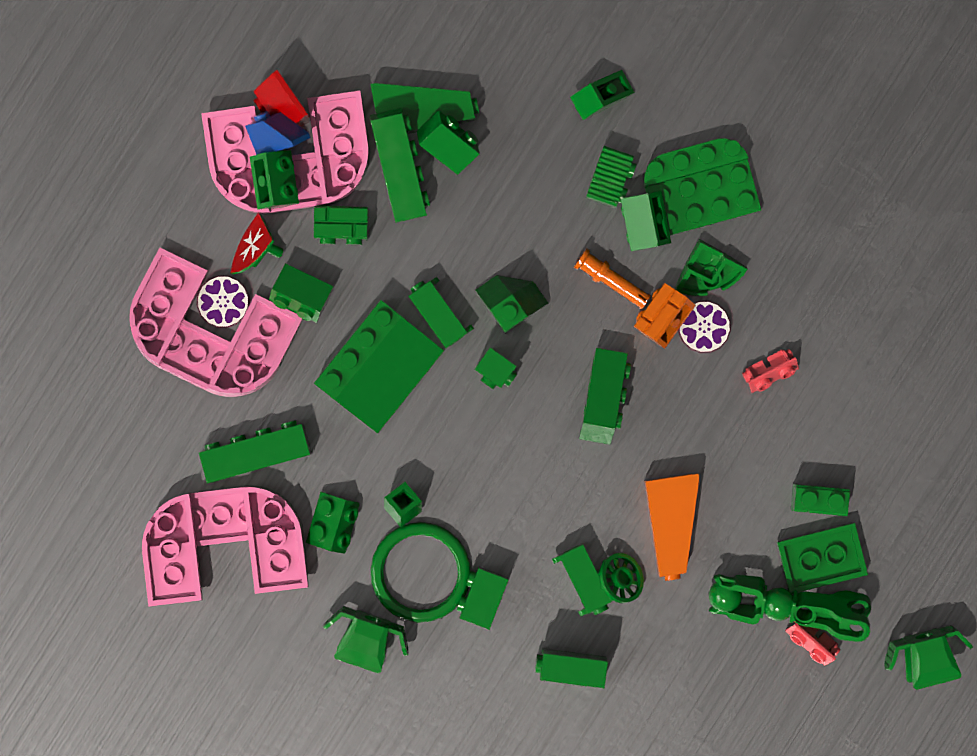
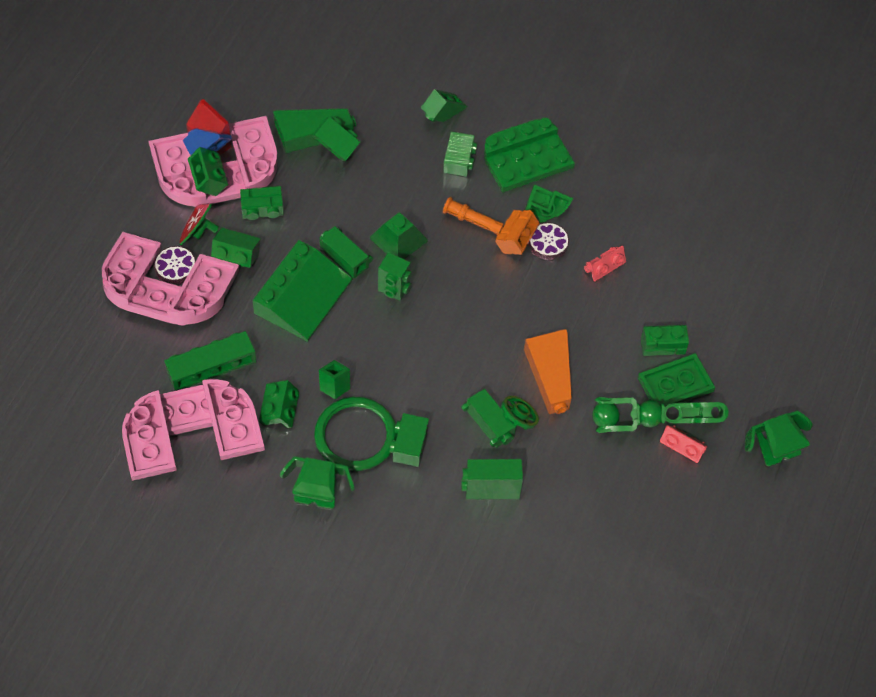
camera: 15 degrees left, 30 degrees down
green brick [370,108,430,223] -> none
green wedge [579,348,631,445] -> none
brick [621,191,671,251] -> none

